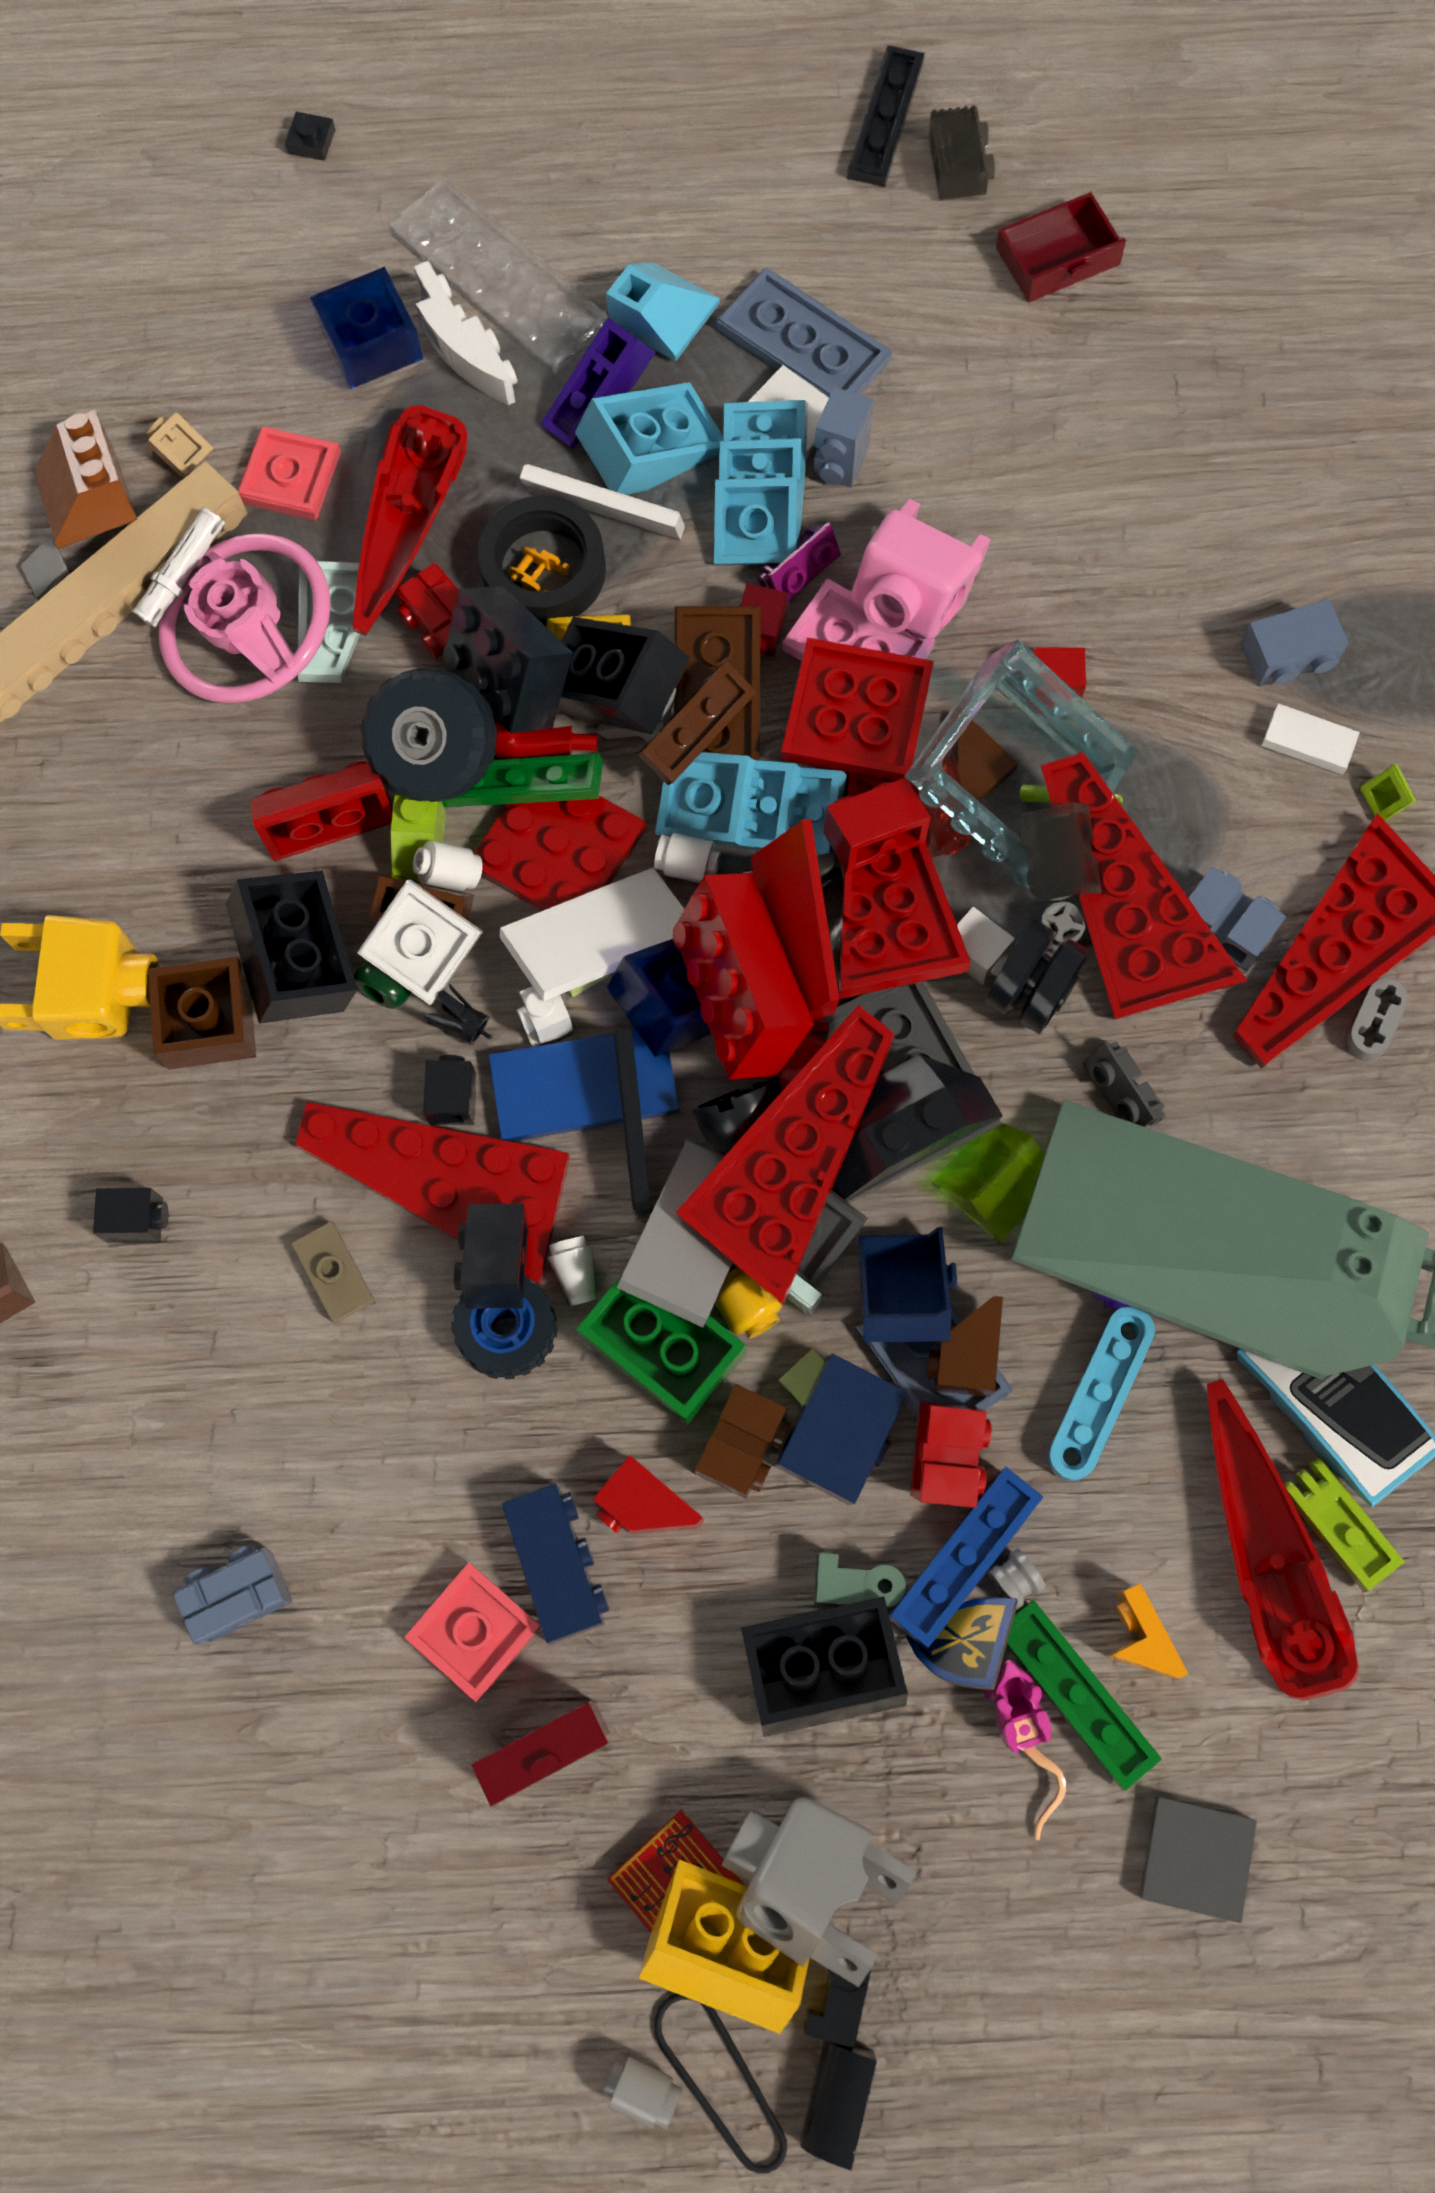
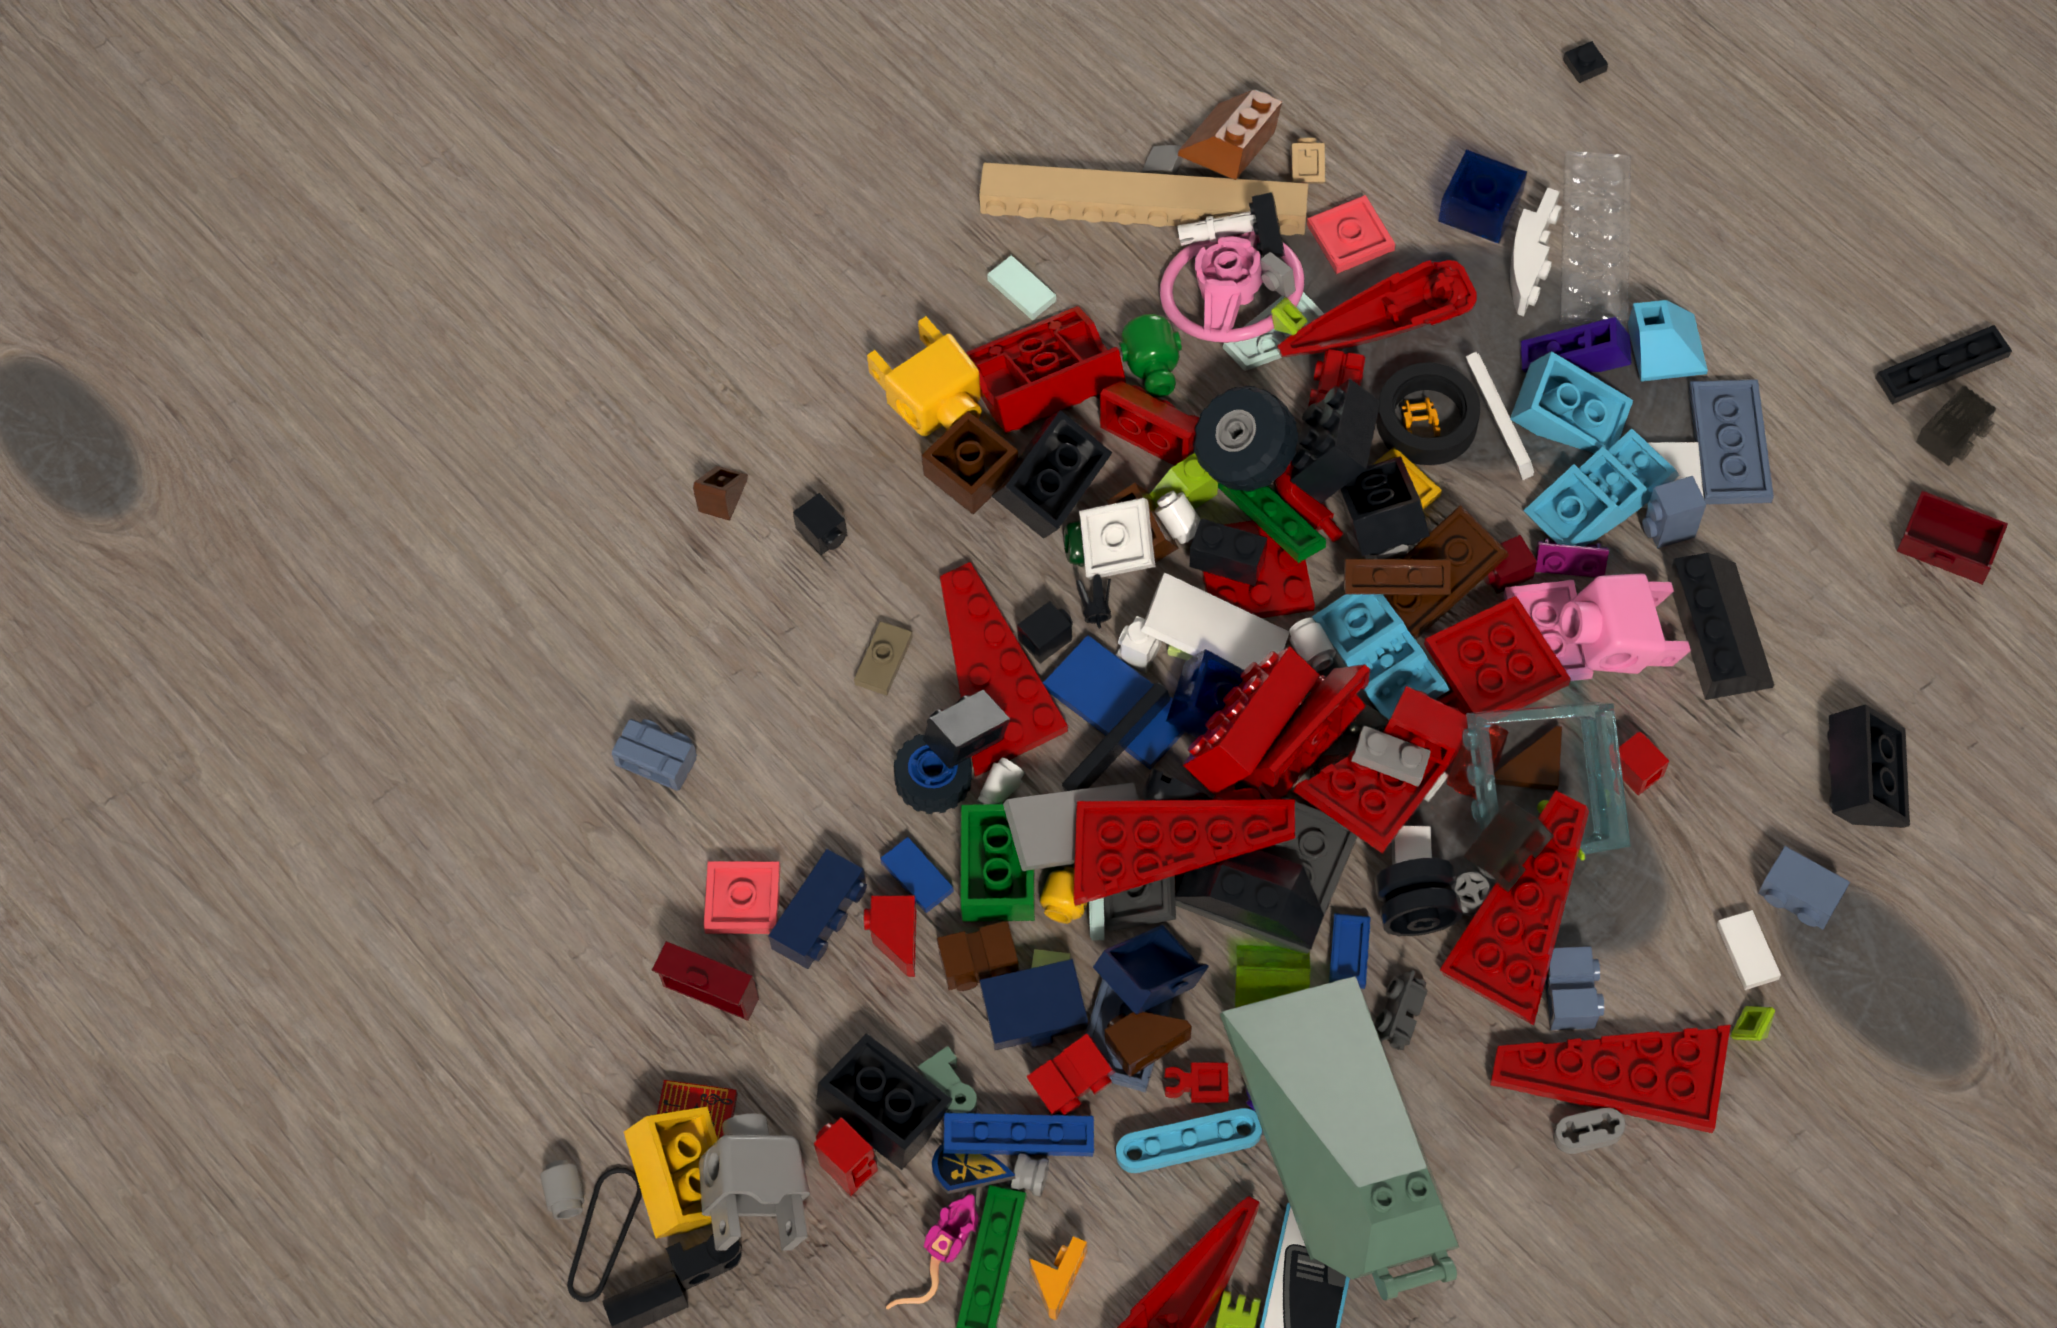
camera: 50 degrees right, 10 degrees down
none -> red brick [814,1117,878,1196]
none -> blue tile [880,837,954,913]
none -> red piece [966,306,1126,433]
none -> light aqua tile [987,255,1056,321]
none -> green piece [1119,314,1182,397]
none -> red plate [1165,1062,1229,1103]
none -> black brick [1189,519,1267,586]
none -> black piece [1249,192,1285,257]
none -> light grey plate [1260,252,1296,298]
none -> lime slope [1271,297,1308,335]
none -> blue tile [1329,913,1371,989]
none -> light grey plate [1351,726,1431,787]
none -> black slope [1668,553,1775,700]
none -> black slope [1827,704,1910,828]

